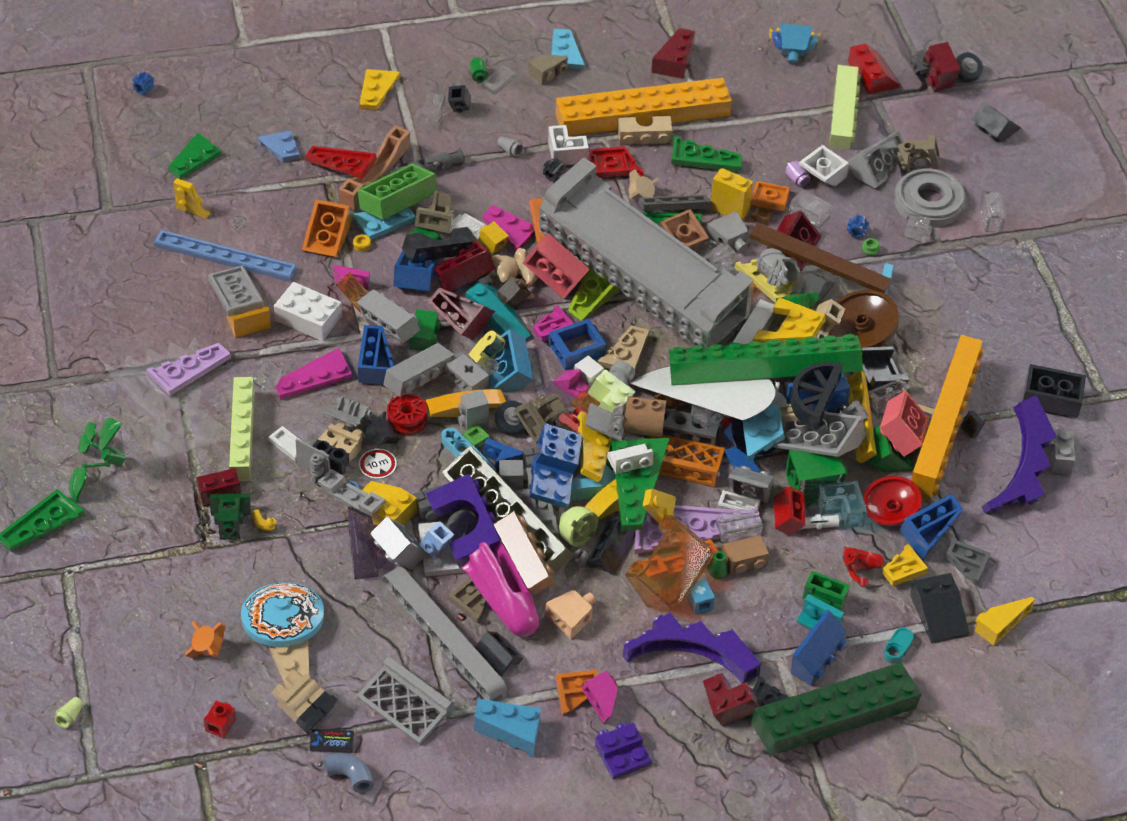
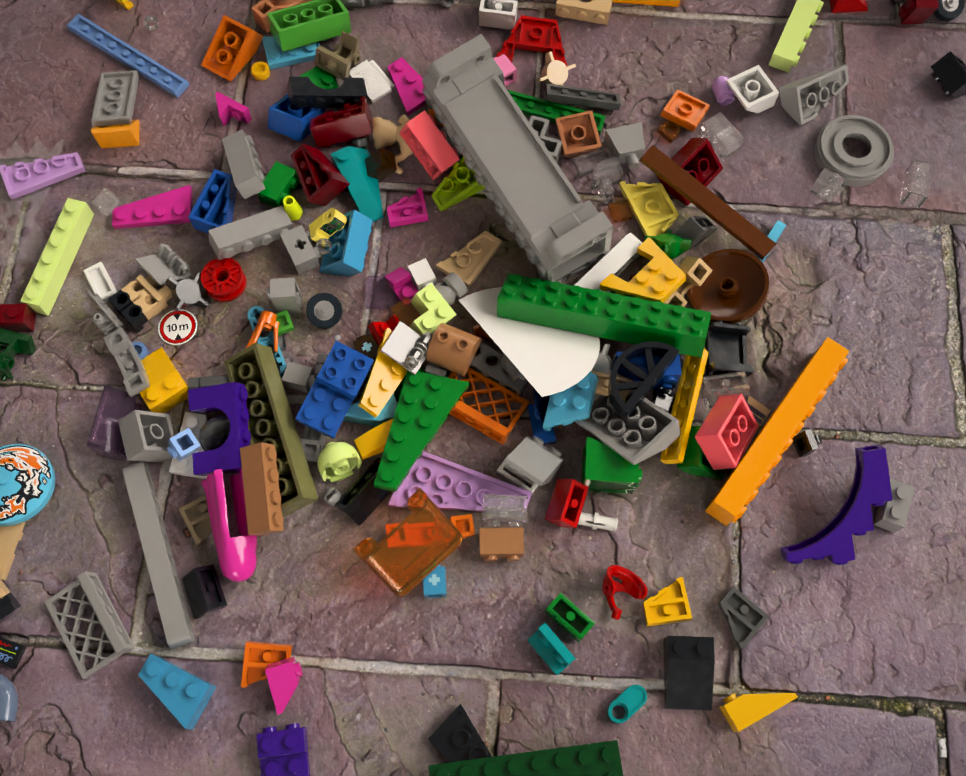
camera: 20 degrees right, 20 degrees up
yellow arm [251,509,277,531] -> none
white brick [274,282,342,341] -> none
clear orange tile [336,272,368,312] -> none
light orange slope [425,389,506,418] -> none
yellow brick [478,222,509,255] -> none
blue slope [484,438,523,473] -> none
dark tan tile [514,393,567,442] -> none
black gear [543,158,565,181] -> none
light nougat torso [545,590,596,639] -> none
blue window [548,318,607,370] -> none
white bracket [607,444,654,474] -> none
dark purple arch [623,612,761,684] -> none
yellow wing [643,489,676,529] -> none
green wing [671,135,742,172] -> none
dark red brick [703,673,759,726] -> none
green cone [708,551,728,579] -> none
yellow brick [710,168,753,221] -> none
light grey helmet [756,248,800,287] -> none
blue slope [791,609,847,686] -> none
clear light blue brick [816,481,867,528] -> none
light grey tile [841,400,869,420] -> none
blue gear [847,214,870,238] -> none
bright green plate [862,238,880,255] -> none
red dish [862,476,922,526] -> none
dark tan tile [897,134,940,173] -> none
blue wedge [900,494,963,561] -> none
black brick [1022,364,1086,418] -> none
none -> orange plant [245,311,280,353]
none -> neon yellow cone [283,196,303,221]

